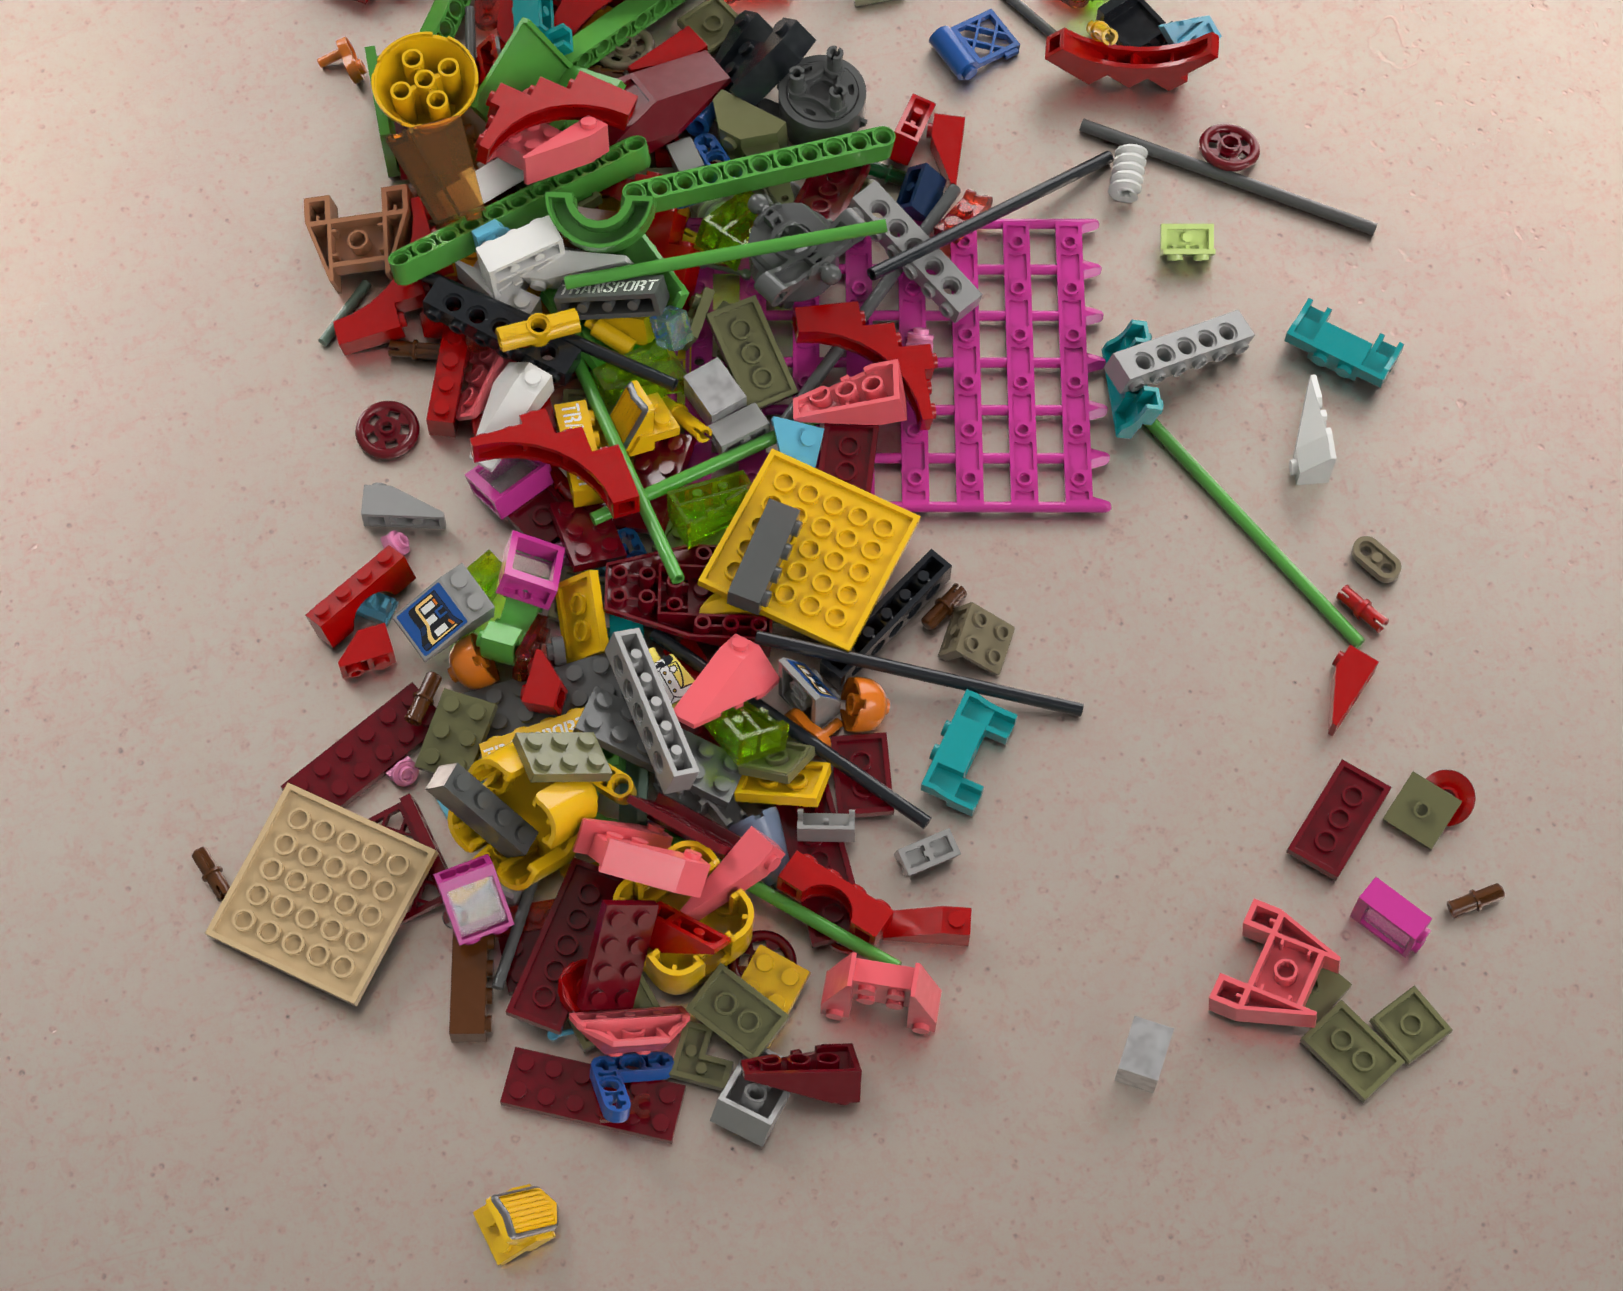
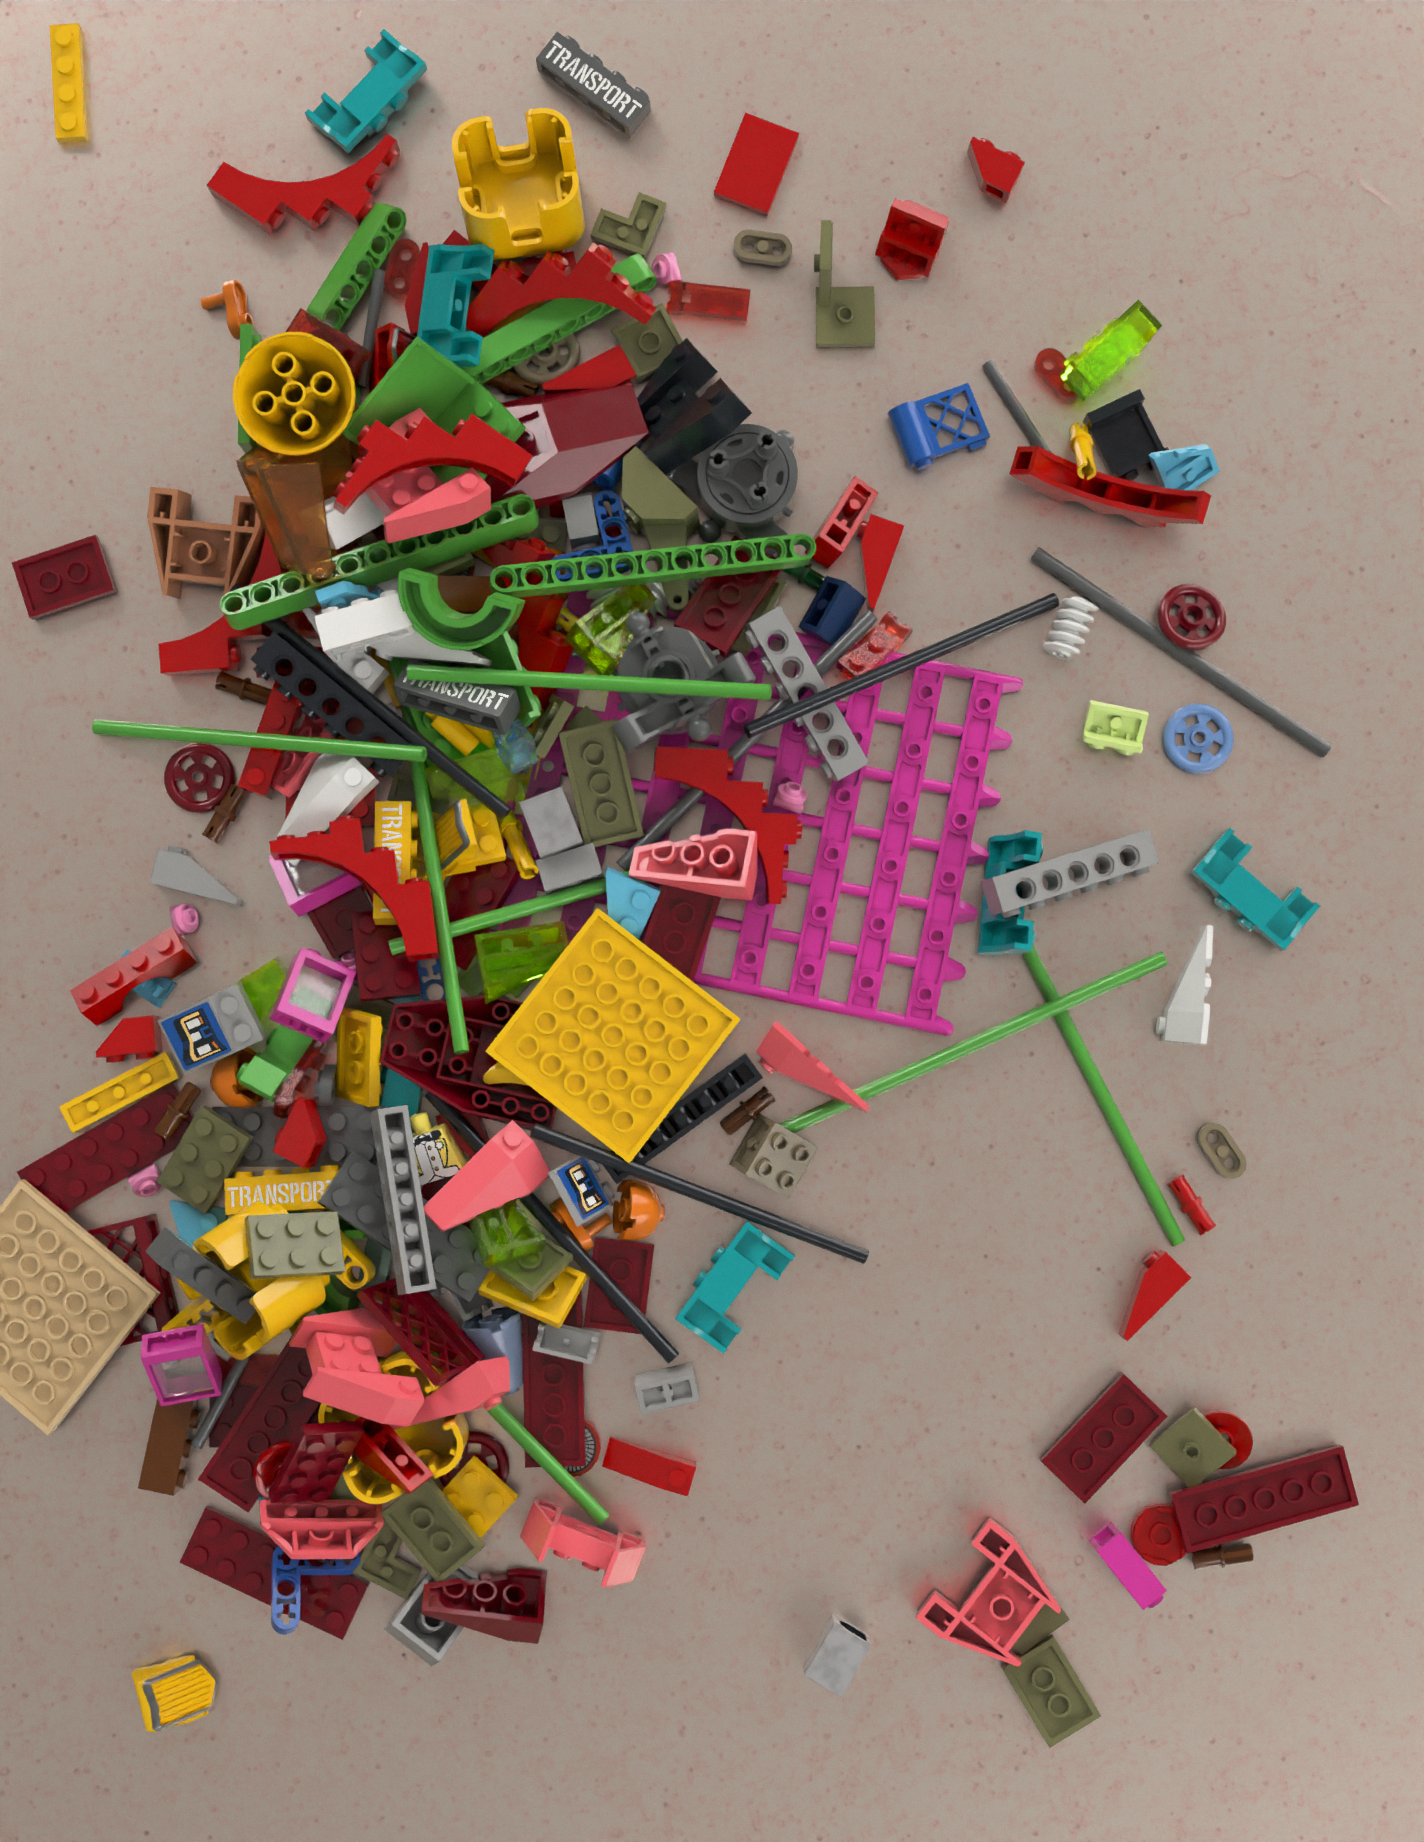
camera: 15 degrees right, 20 degrees up
sand green bar [318,280,372,346] -> none
yellow piece [496,308,581,352] -> none
dark grey brick [727,499,803,615] -> none
red arch [776,851,894,946] -> none
olive plate [1369,985,1453,1066] -> none
none -> dark red plate [12,535,116,620]
none -> yellow plate [59,1051,181,1133]
none -> bright green piece [92,719,427,762]
none -> reddish brown pin [202,783,248,844]
none -> coral wedge [756,1021,871,1113]
none -> bright green piece [780,951,1168,1133]
none -> red tile [1130,1504,1186,1566]
none -> medium blue plate [1163,703,1234,774]
none -> dark red plate [1169,1445,1359,1554]

